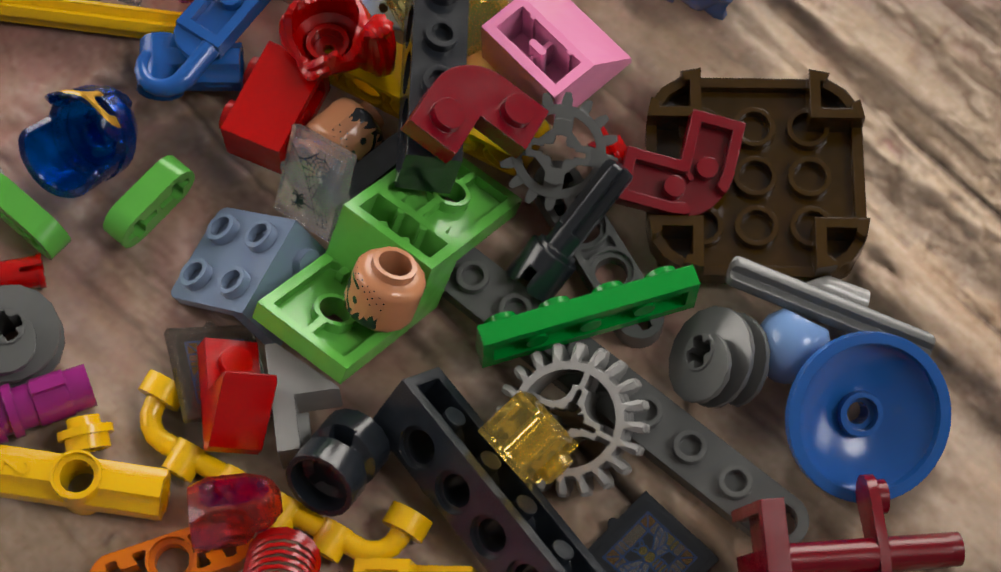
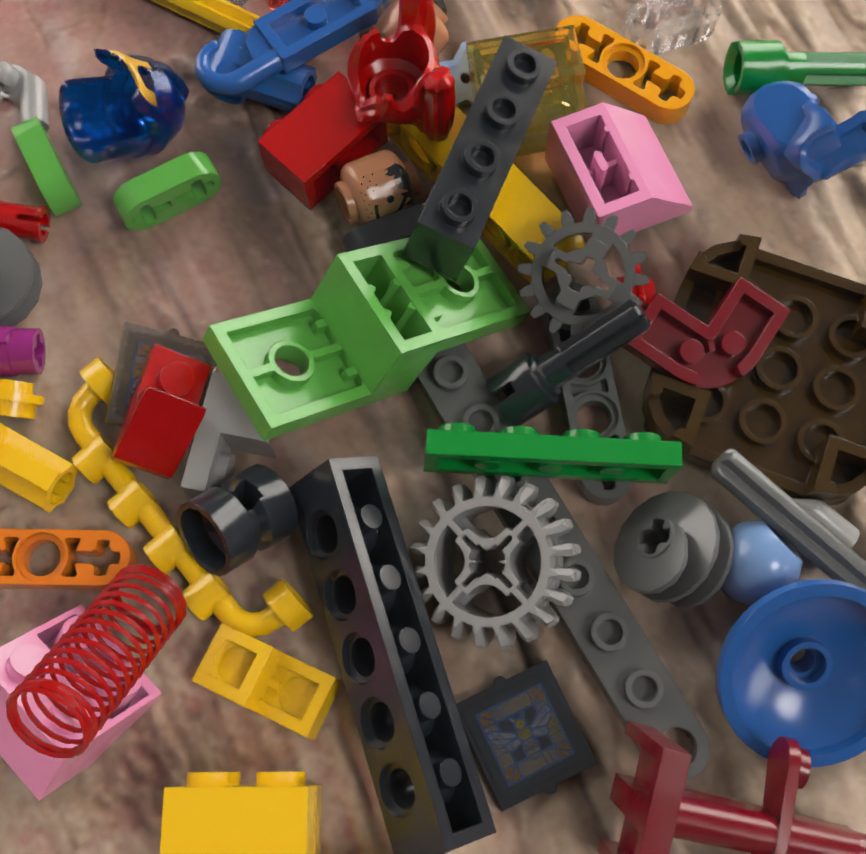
camera: 20 degrees right, 5 degrees up
sand blue bracket [171,207,326,346] -> none
clear red rock [187,473,283,553] -> none
clear piece [274,124,357,242] -> none
nougat head [344,246,426,333] -> none
dark red plate [401,65,549,164] -> none
clear yellow brick [478,390,579,484] -> none

